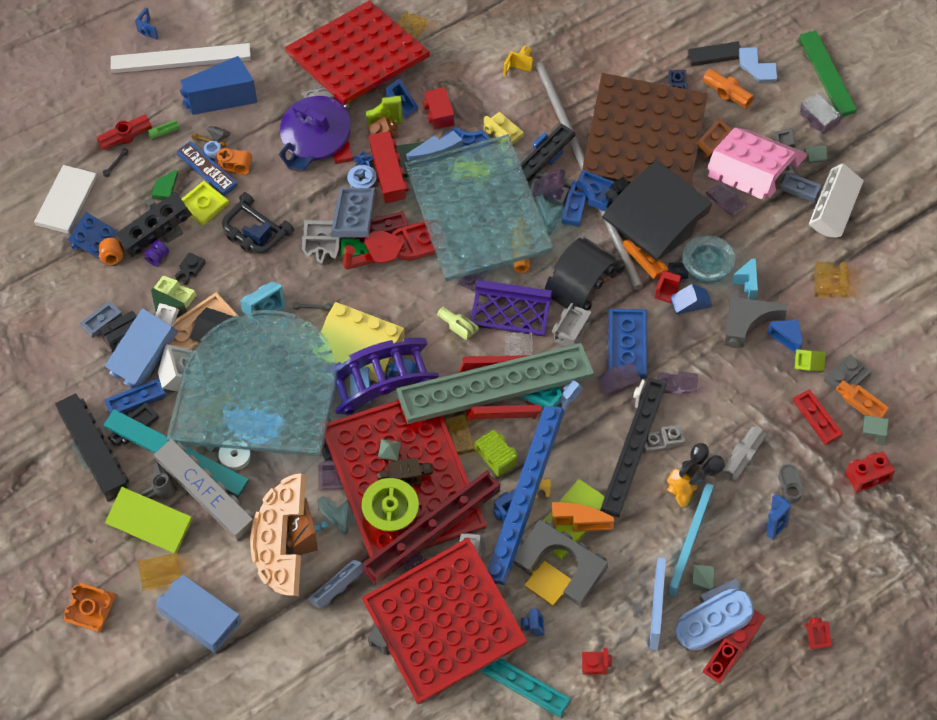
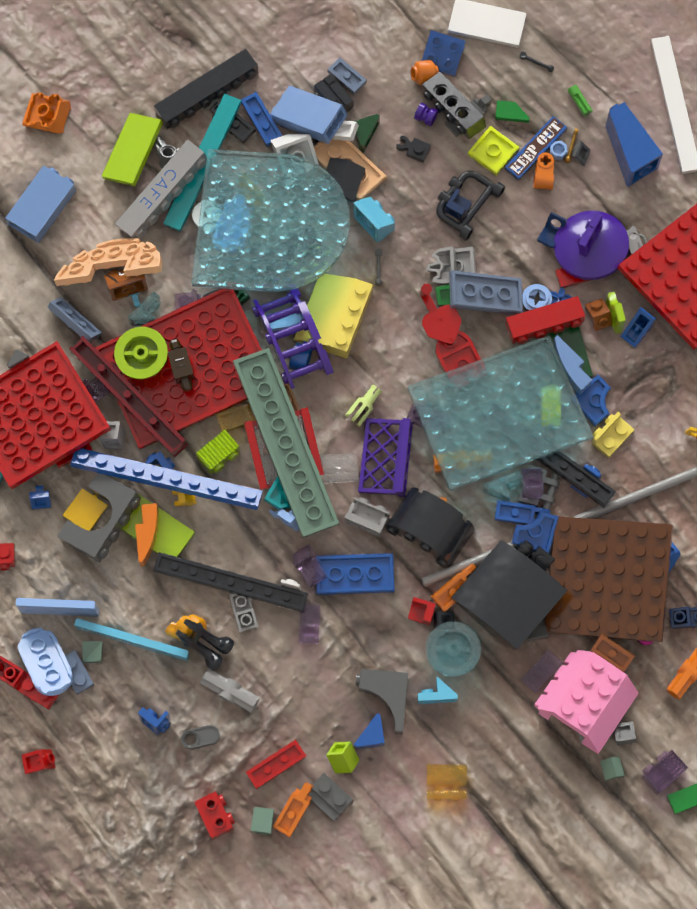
camera: 85 degrees right, 15 degrees up
red piece [96,114,152,150] -> none
clear yellow plate [138,553,182,590] -> none
yellowish green slope [154,276,197,309] -> none
dark red plate [354,211,408,242] -> none
sand green slope [378,439,401,461] -> none
red brick [422,87,455,130] -> none
slope [670,284,712,314] -> none
sand blue plate [780,172,821,202] -> none
white brick [809,163,864,237] -> none

